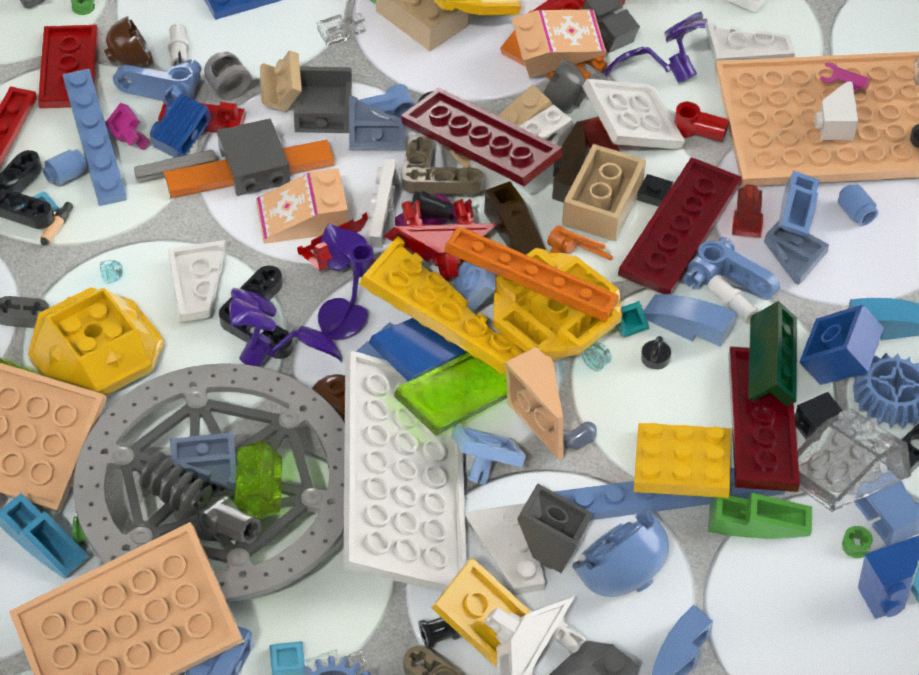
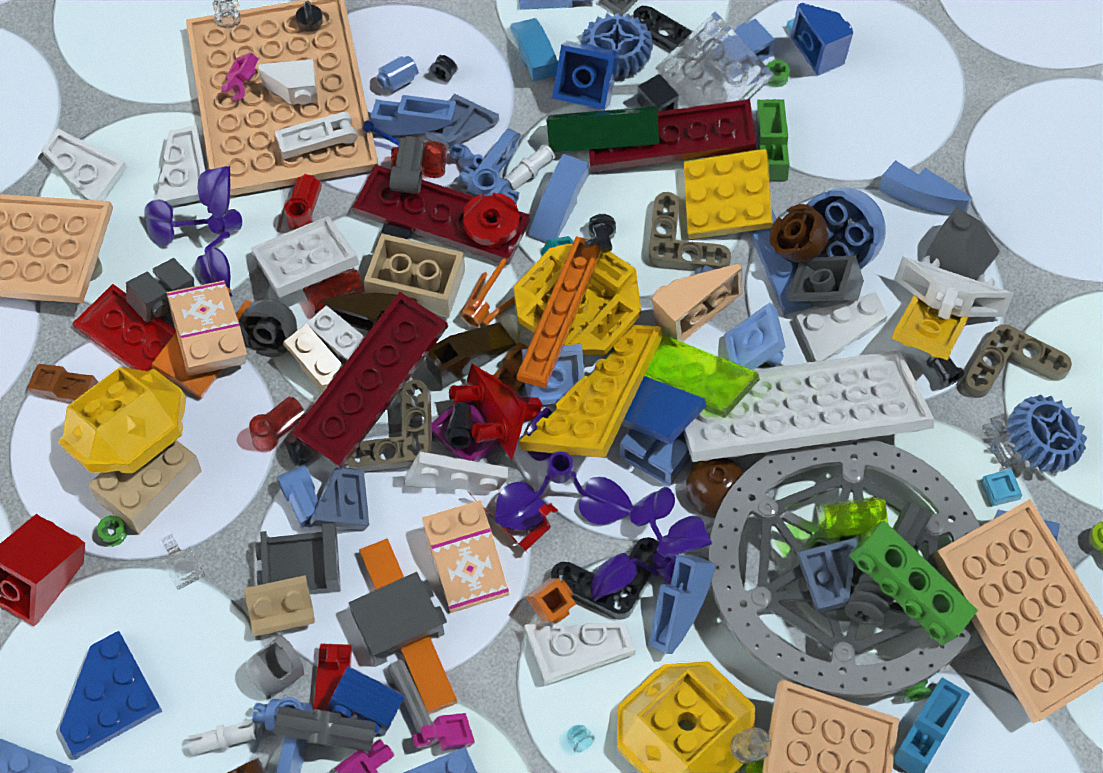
camera: 95 degrees left, 10 degrees up
none -> clear red piece [249,396,306,452]
none -> dark grey piece [273,706,376,751]
none -> white plate [275,112,358,159]
none -> clear blue hinge [362,121,400,146]
none -> dark grey piece [390,136,425,194]
none -> dark pink plate [412,713,475,751]
none -> black bush [430,55,458,82]
none -> medium blue arm [449,144,484,169]
none -> red plate [463,193,520,249]
none -> orange brick [525,578,576,624]
none -> black tile [584,223,613,254]
none -> medium blue slope [648,554,716,654]
none -> dark tan beam [649,192,731,271]
none -> clear wheel [731,727,771,764]
none -> reddish brown cylinder [769,204,829,263]
none -> bright green brick [849,520,978,645]

